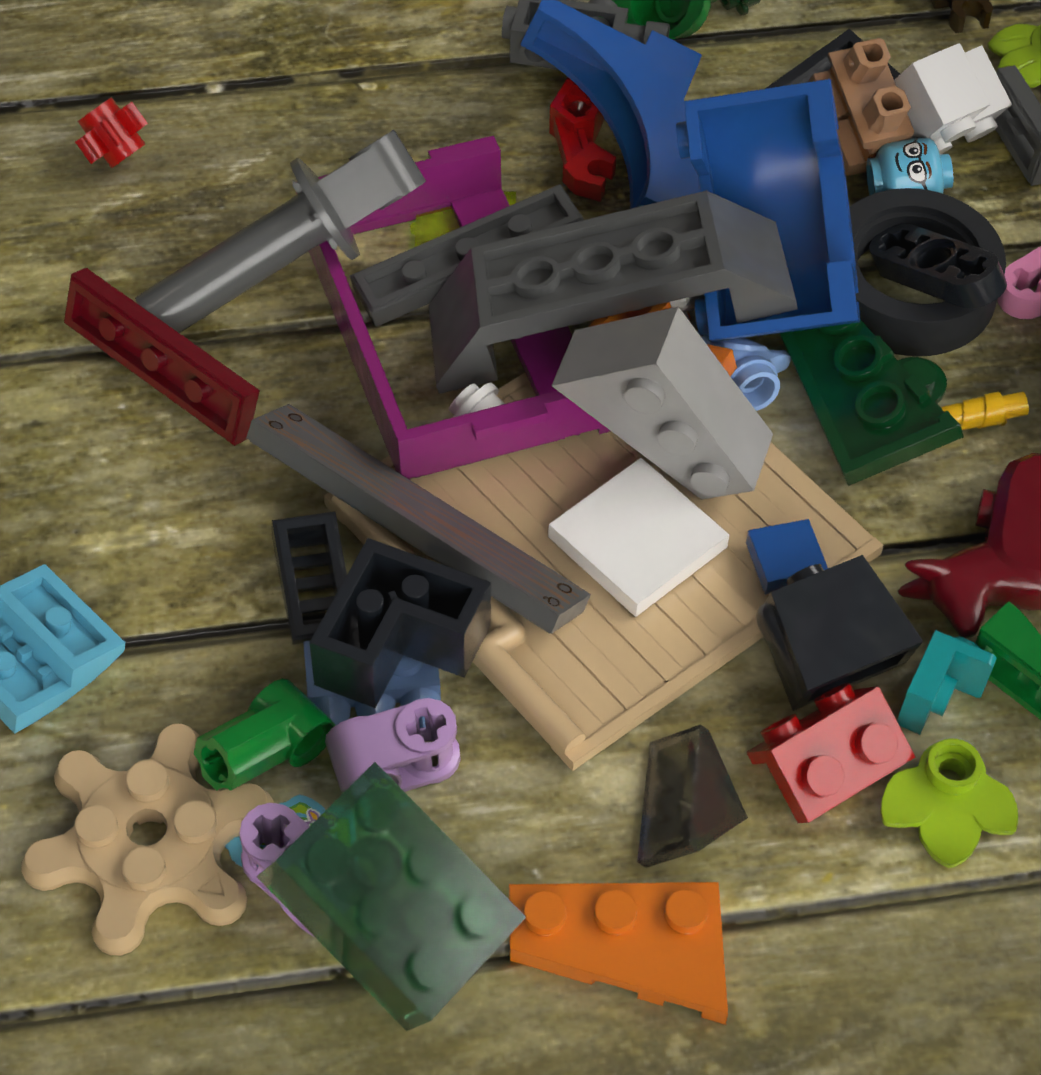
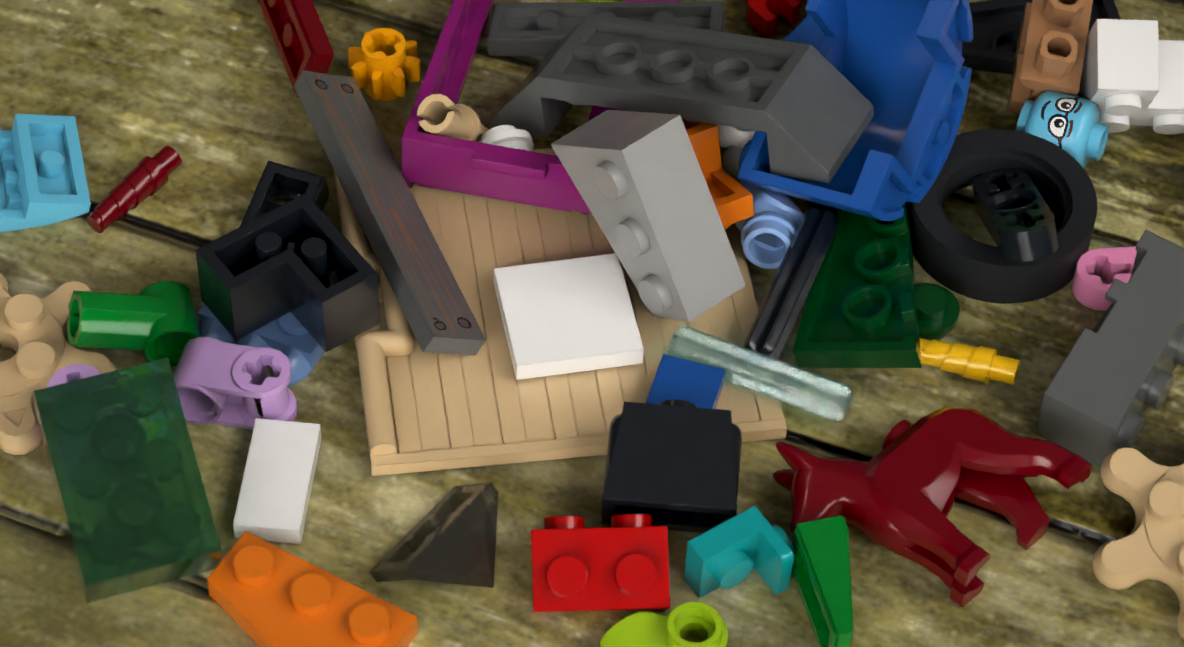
camera: 30 degrees right, 5 degrees down
none -> dark red animal [87,145,182,233]
none -> white tile [233,418,322,544]
none -> light orange gear [348,28,421,101]
none -> tan axle [417,94,489,142]
none -> clear light blue axle [668,325,853,422]
none -> black axle [743,207,838,366]

